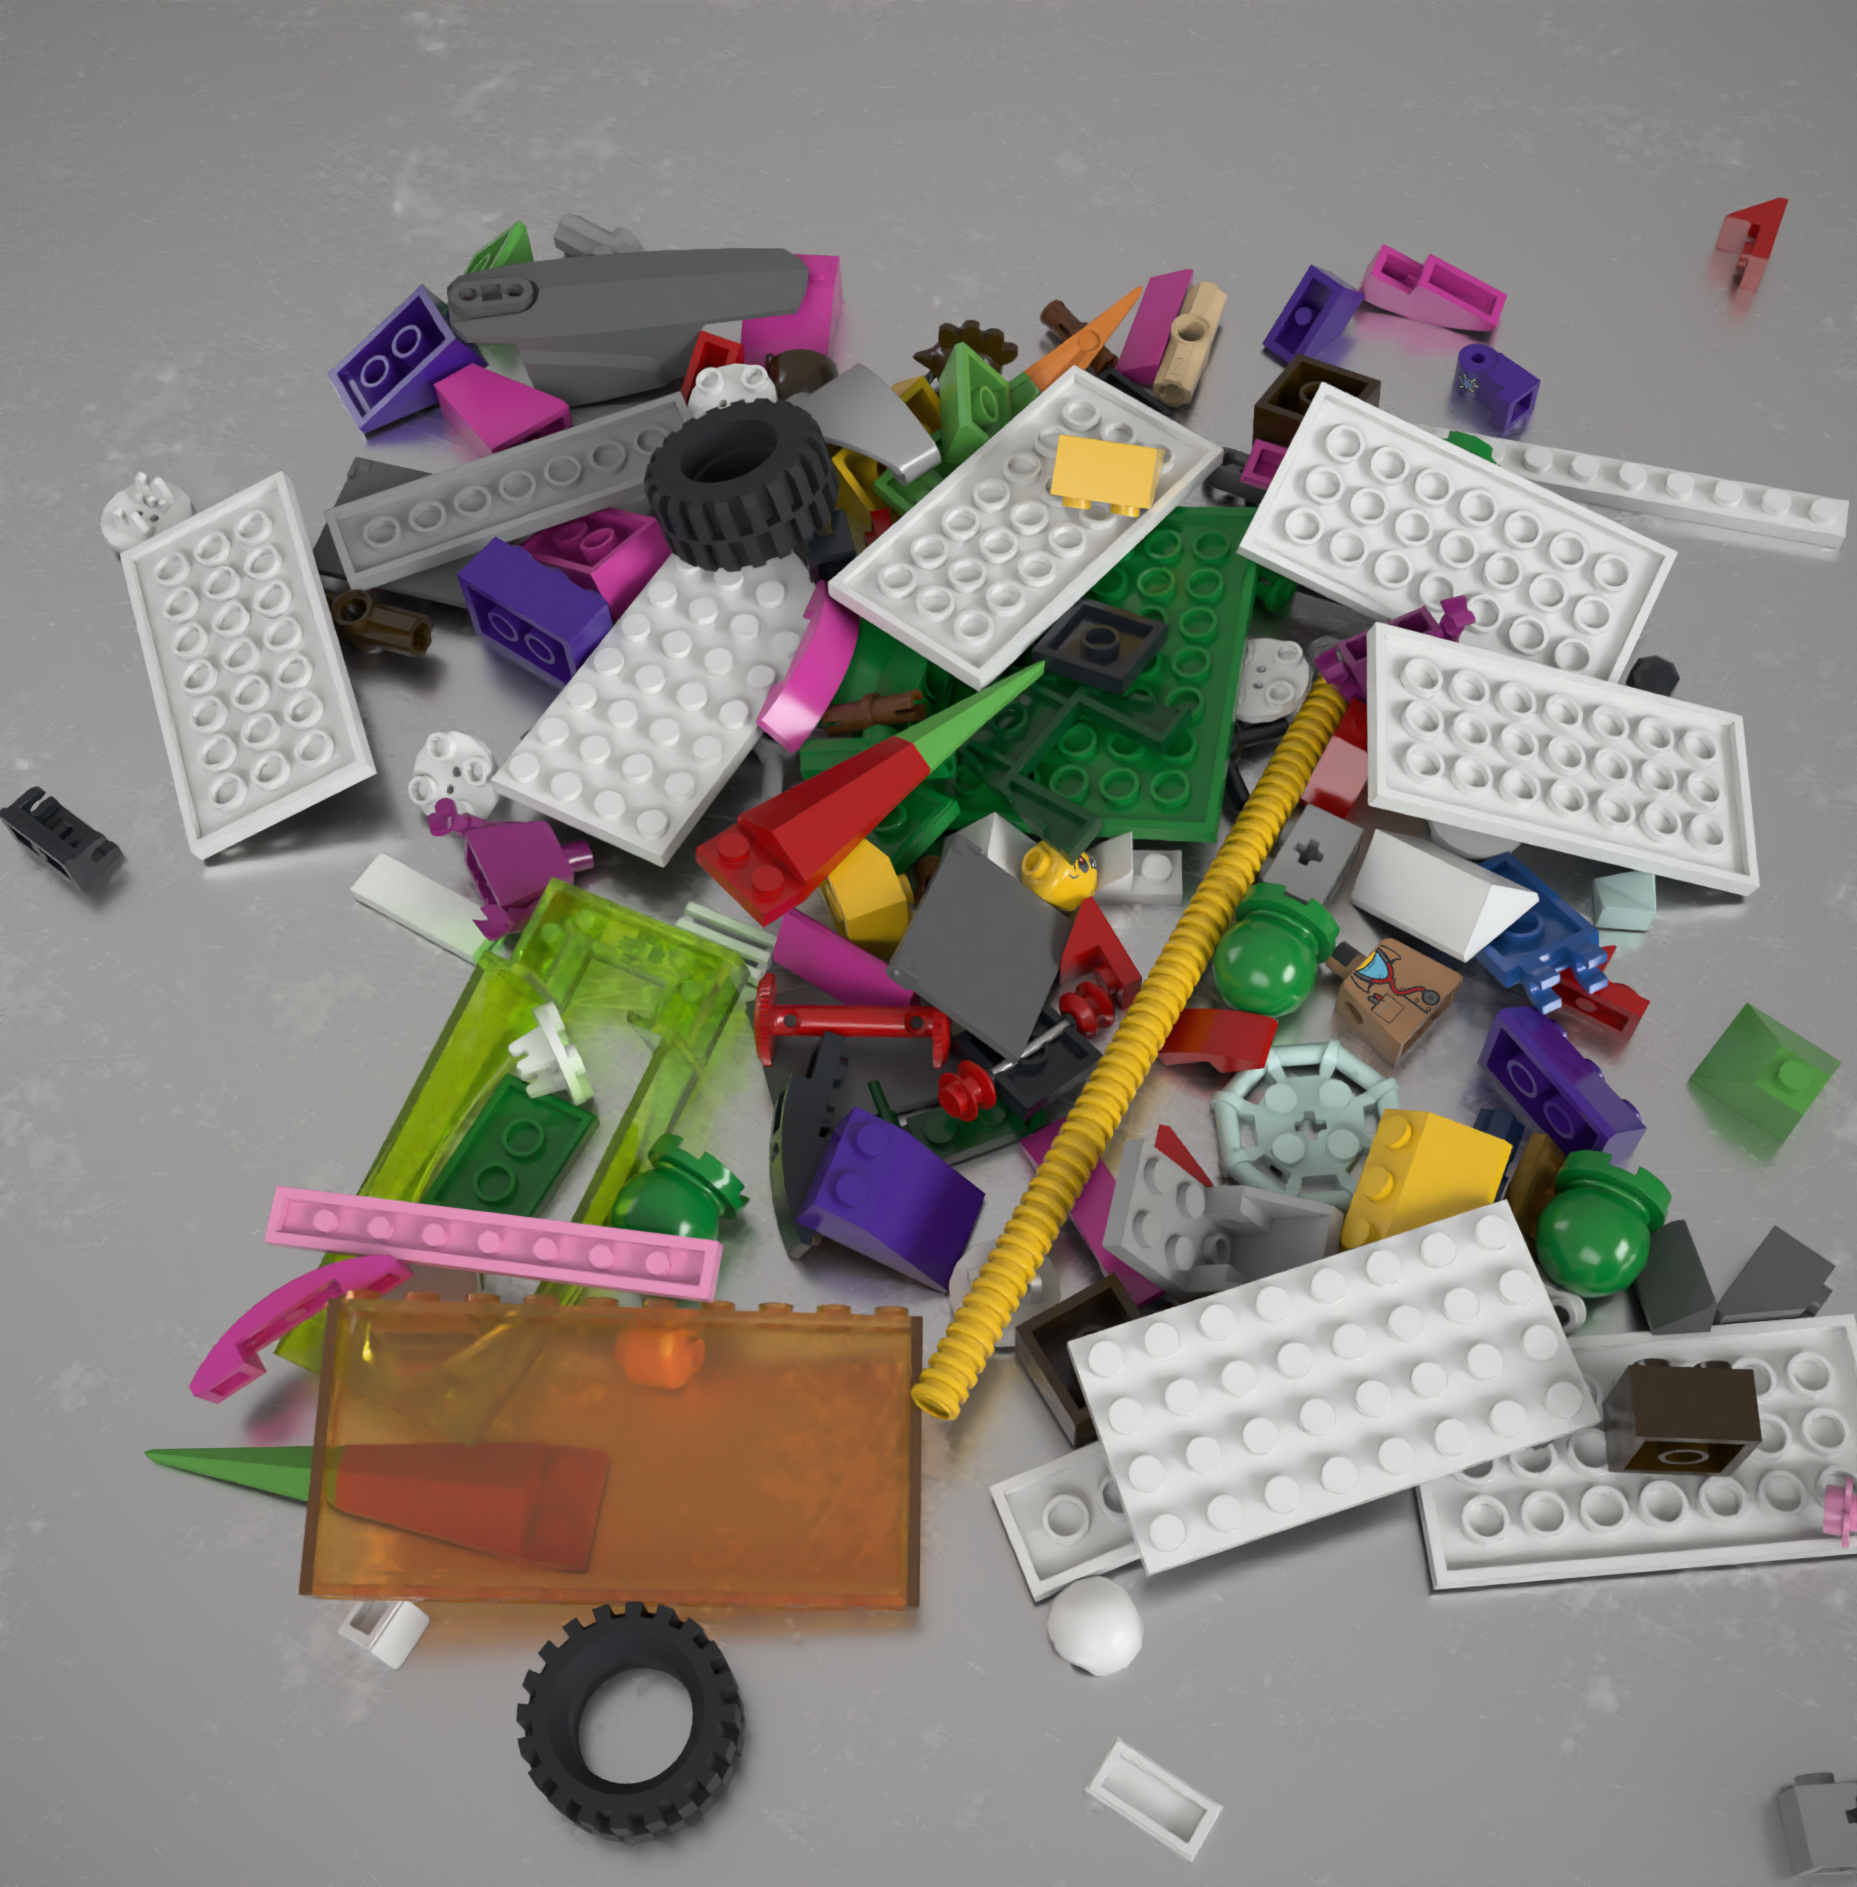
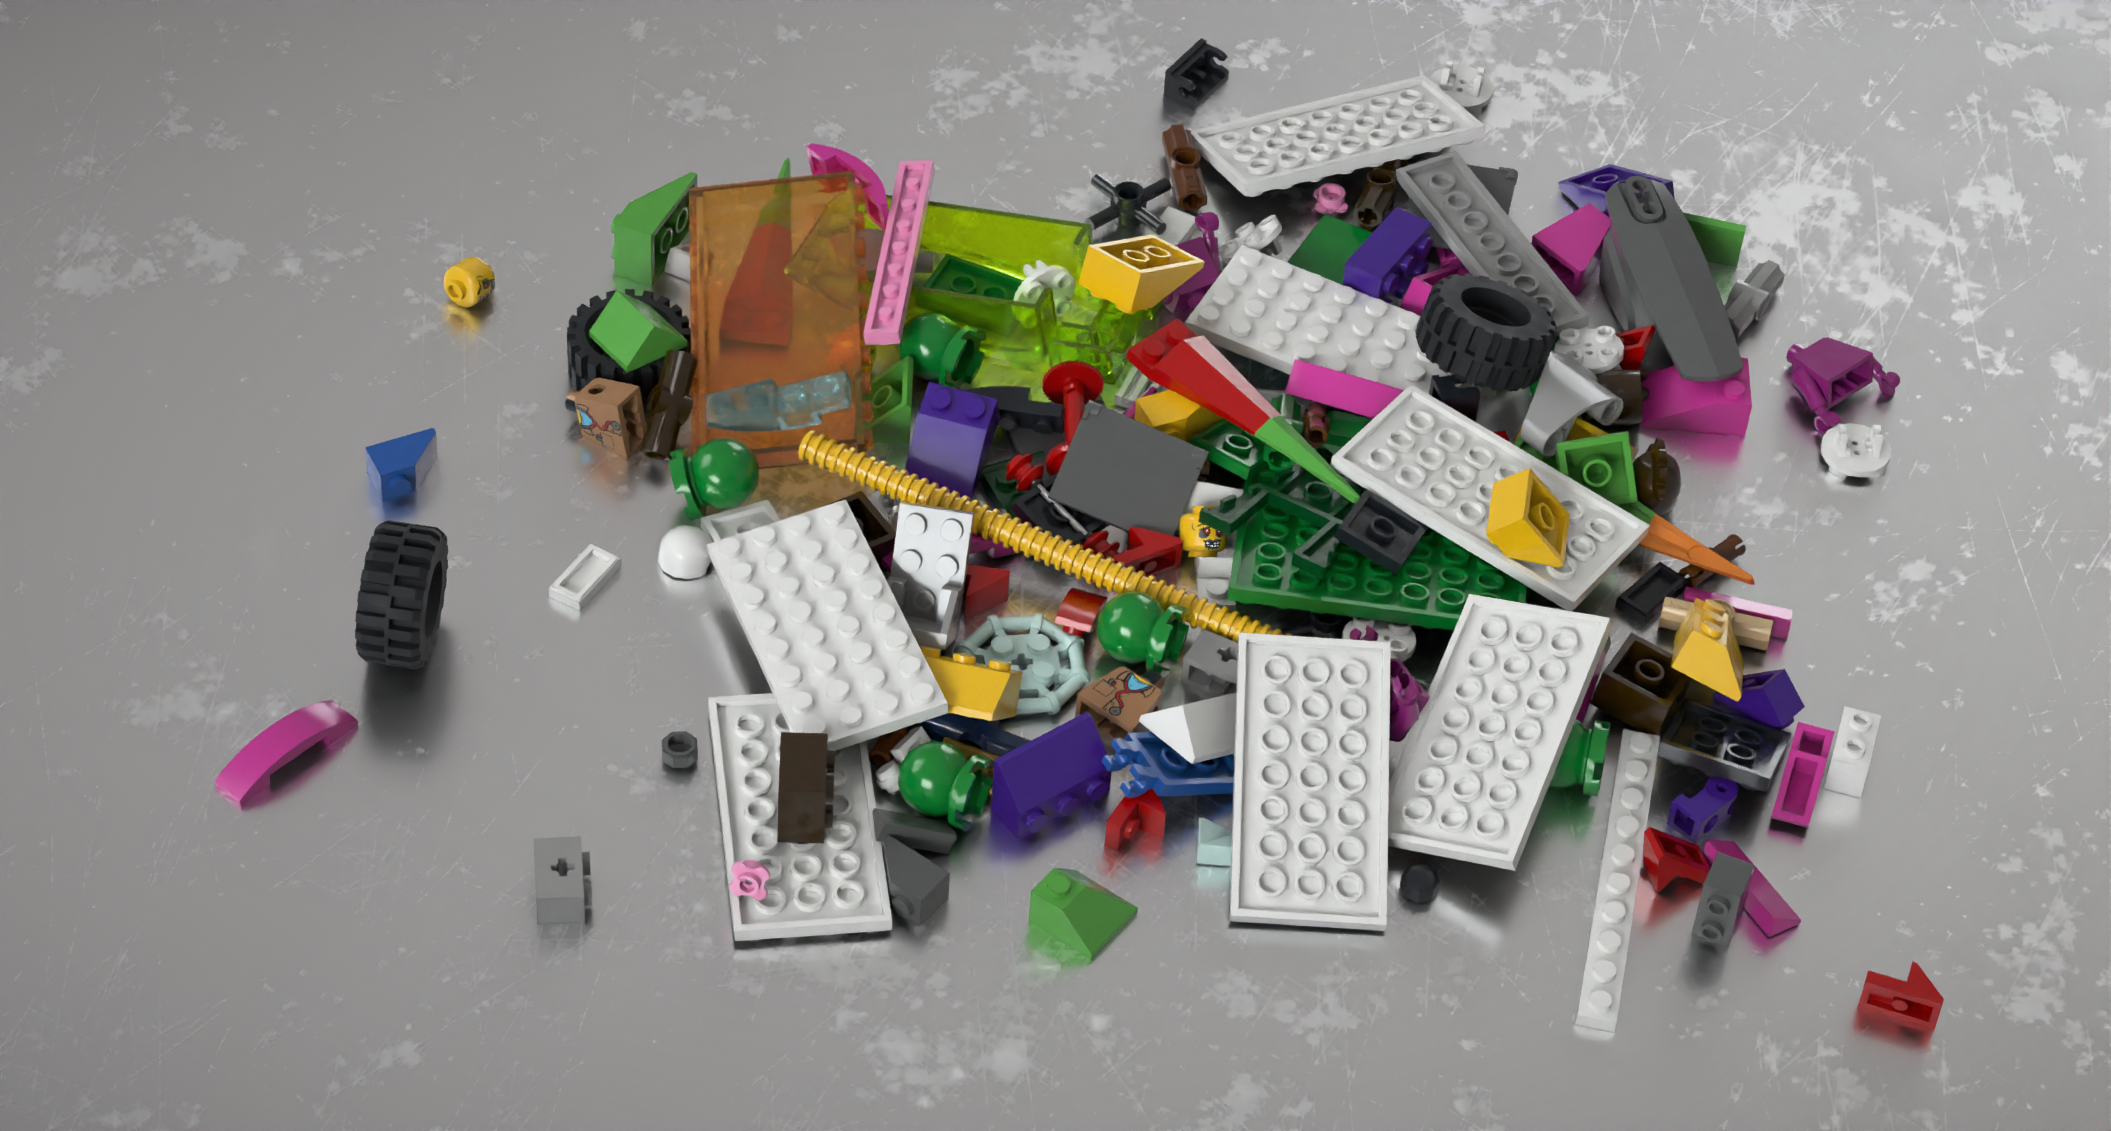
camera: 80 degrees right, 15 degrees down
none -> medium nougat torso [565,378,646,459]
none -> bright green slope [589,290,688,373]
none -> bright green slope [611,172,697,287]
none -> dark brown piece [640,349,698,461]
none -> dark grey tile [662,731,698,768]
none -> green tile [669,438,759,521]
none -> clear light blue slope [705,370,851,431]
none -> bright green slope [855,355,913,444]
none -> yellow slope [1078,234,1205,314]
none -> black bar [1085,174,1171,235]
none -> reddish brown piece [1162,125,1207,212]
none -> green tile [1288,214,1372,285]
none -> bright pink plate [1313,183,1348,214]
none -> red slope [1643,827,1710,892]
none -> black plate [1657,698,1792,792]
none -> yellow slope [1671,598,1744,702]
none -> dark grey brick [1691,852,1755,947]
none -> dark pink slope [1703,839,1801,937]
none -> magenta torso [1786,337,1900,434]
none -> white plate [1821,423,1891,478]
none -> white brick [1824,706,1881,798]

